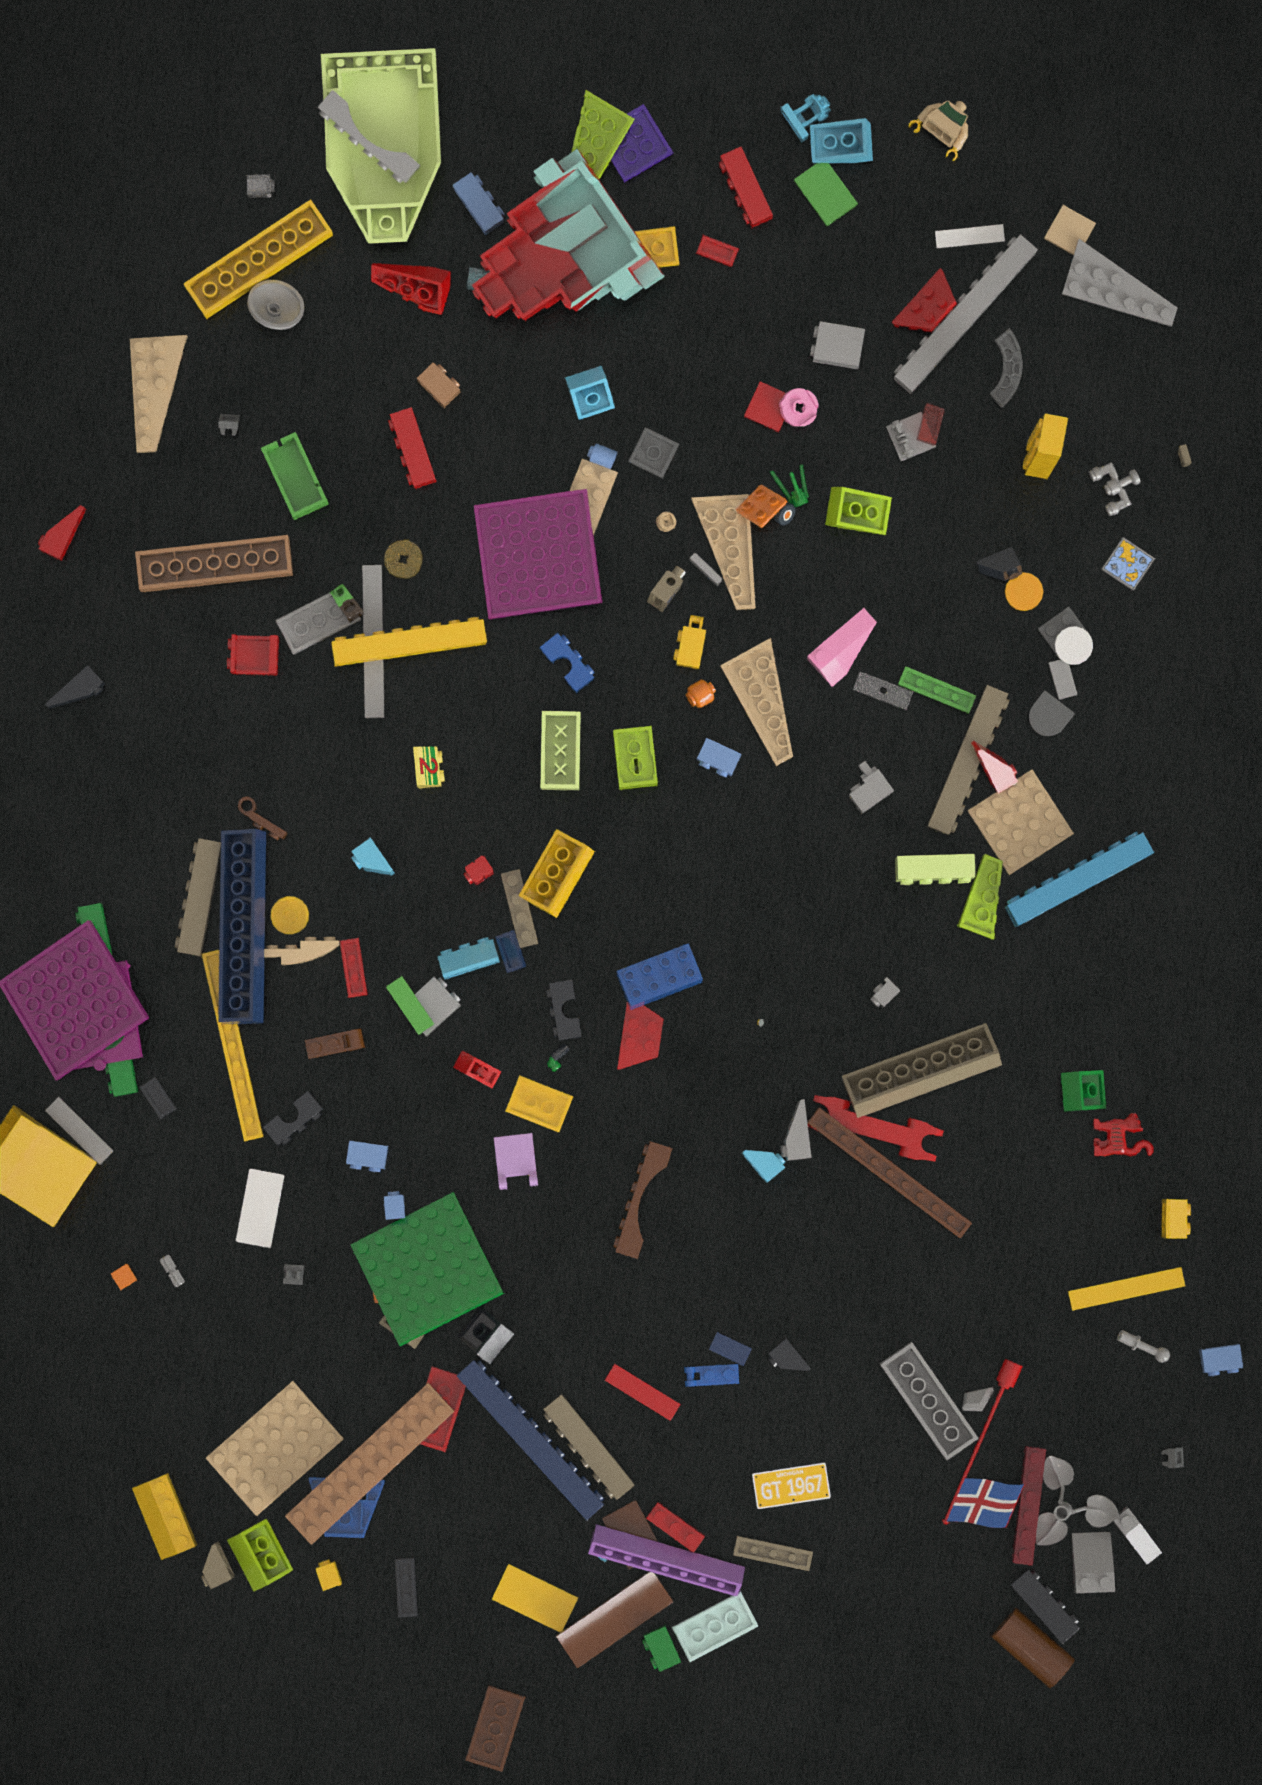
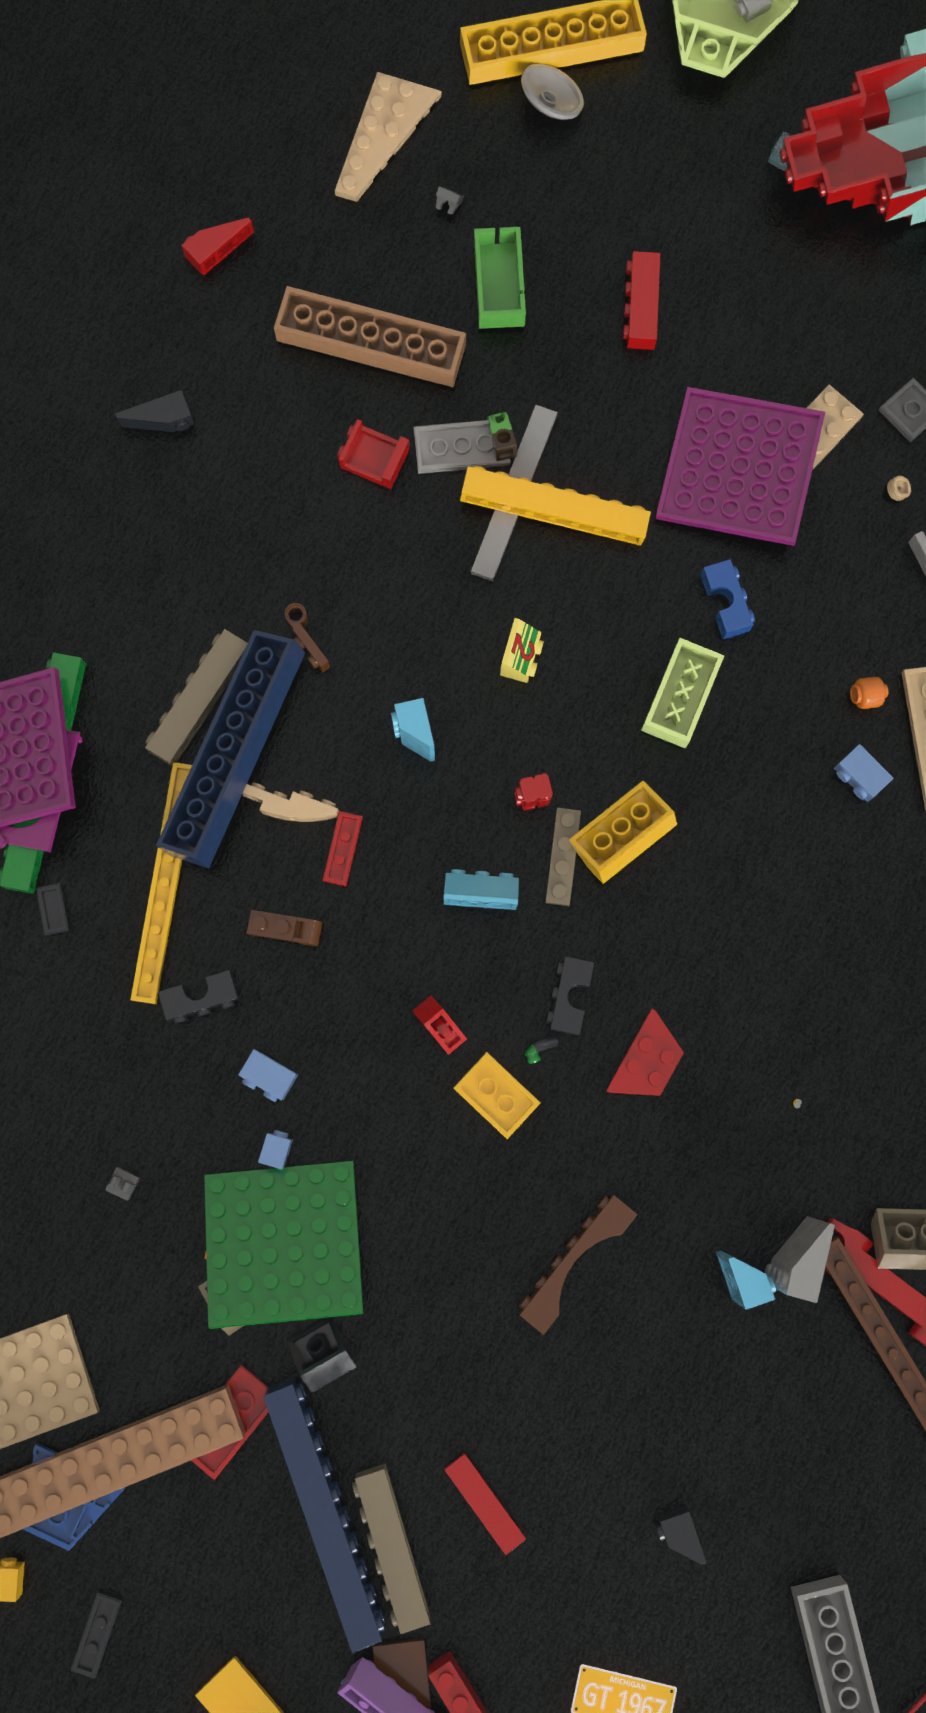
camera: 20 degrees right, 5 degrees down
white sticker [236,1169,284,1248] -> none
yellow tile [271,896,309,935] -> none
red wedge [371,263,451,315] -> none
clear yellow plate [385,540,423,579] -> none
bright green tile [386,976,434,1035] -> none
light grey brick [415,977,461,1036] -> none
medium nougat brick [417,363,460,408] -> none
medium blue brick [452,173,505,235] -> none
lavender flag [494,1133,538,1190] -> none
dark blue tile [495,930,526,973] -> none
medium azure slope [565,366,615,420] -> none
medium blue brick [587,444,617,469] -> none
lime piece [613,726,658,790] -> none
blue brick [617,943,703,1010] -> none
dark tan torso [647,566,685,613] -> none
yellow brick [673,615,706,670] -> none
blue plate [684,1364,739,1387] -> none
dark blue tile [709,1332,752,1366] -> none
light grey piece [962,1387,994,1411] -> none

